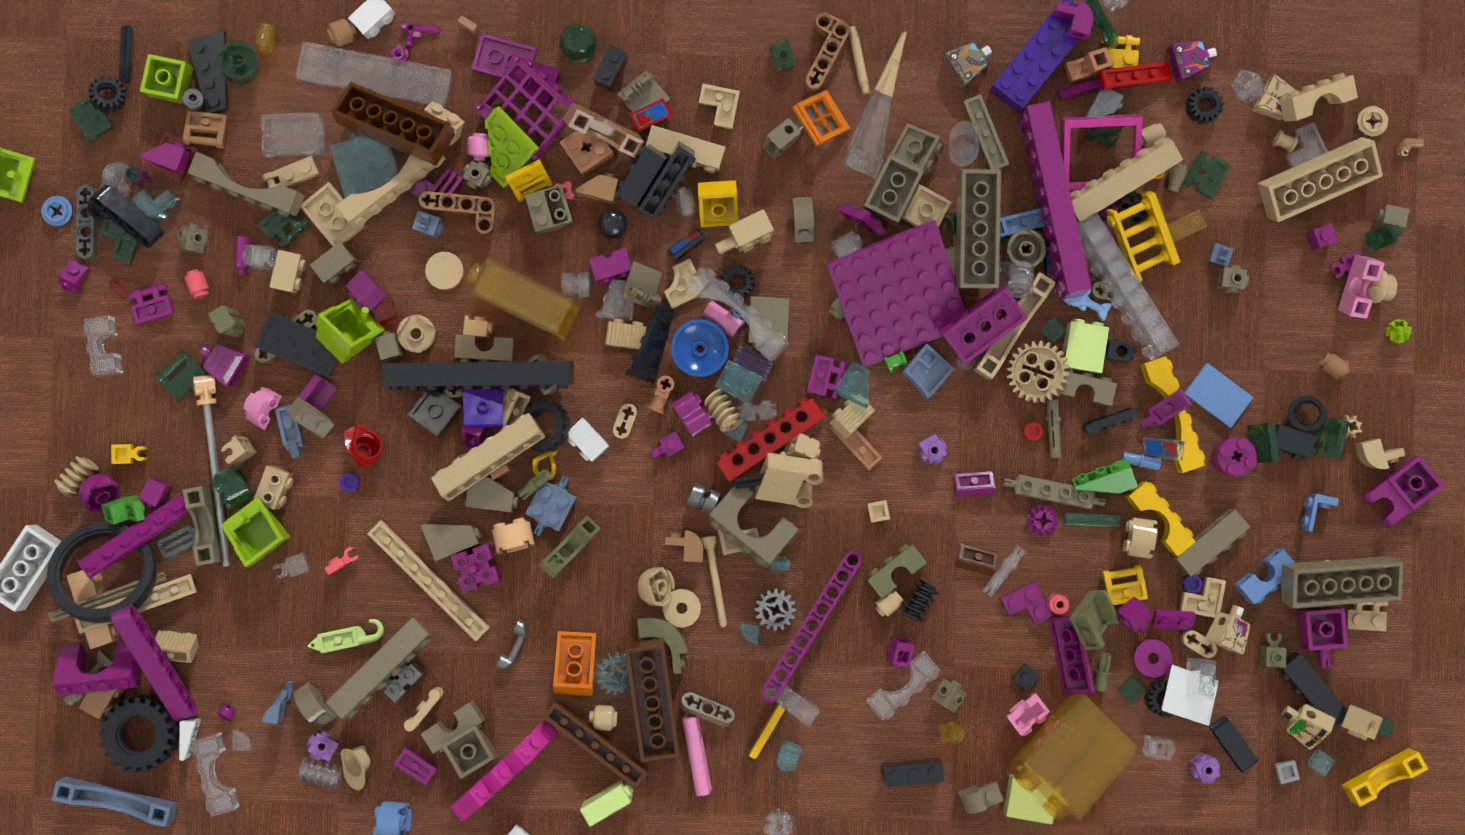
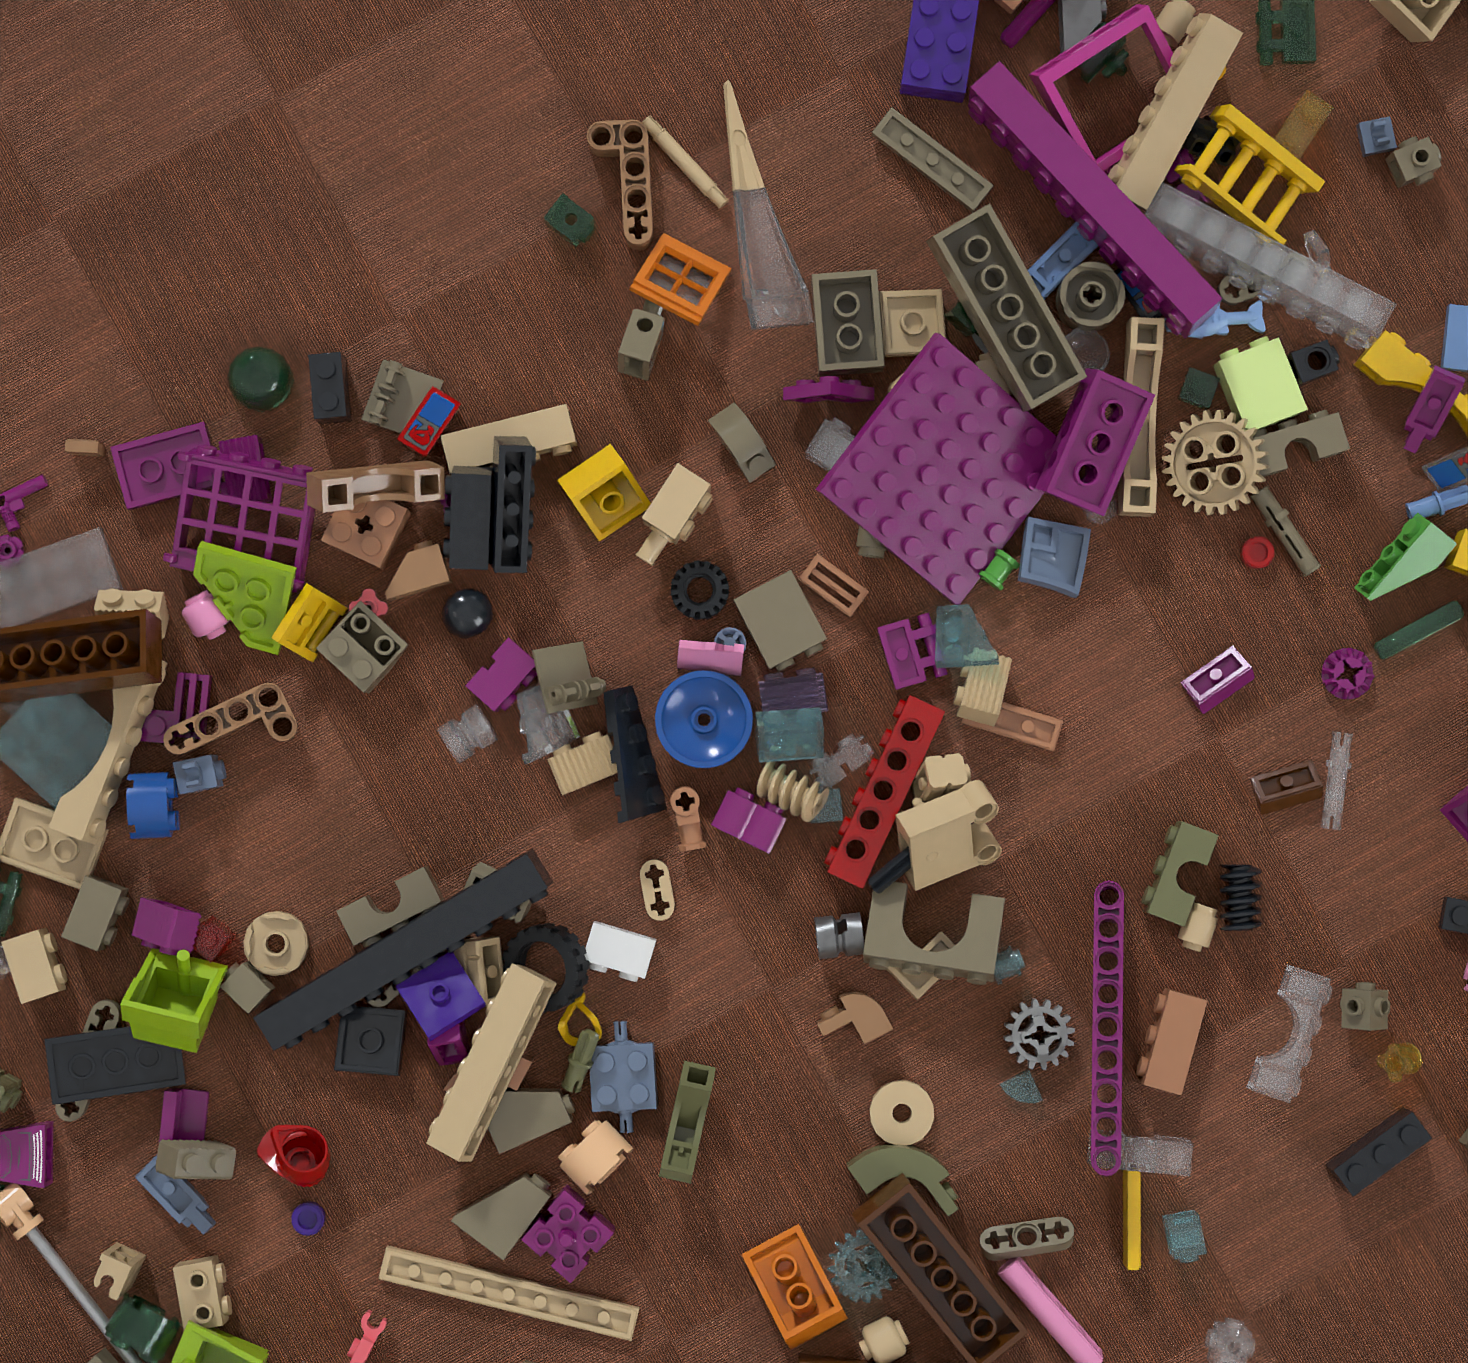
camera: 30 degrees left, 0 degrees up
bright pink cylinder [243,387,282,430] -> none
tan tile [425,252,464,290] -> none
dark tan brick [463,161,492,190] -> none
tan brick [463,315,493,338] -> none
clear yellow brick [466,258,580,342] -> none
flat silver bar [496,619,527,670] -> none
tan cylinder [637,567,675,606] -> none
magenta plate [650,431,685,458] -> none
tan tile [664,258,706,309] -> none
black slope [668,229,705,261] -> none
clear brick [673,187,696,217] -> none
clear arch [685,267,790,362] -> none
tan plate [699,84,740,130] -> none
tan piece [700,535,727,628] -> none
tan plate [867,500,890,523] -> none
magenta brick [887,637,915,669] -> none
dark tan plate [890,123,944,175] -> none
medium lavender brick [917,434,948,465] -> none
dark tan torso [943,42,992,89] -> none
clear piece [949,121,979,167] -> none
magenta plate [1000,581,1052,625] -> none
dark tan plate [1002,474,1106,510] -> none
clear wheel [1008,261,1034,298] -> none
coral brick [1046,593,1069,614] -> none
black hinge [1082,407,1138,434] -> none
dark tan cone [1167,164,1188,192] -> none
none -> blue brick [126,772,180,839]
none -> nougat tile [798,554,869,618]
none -> nougat brick [1136,988,1207,1095]
none -> clear tile [1303,230,1331,276]

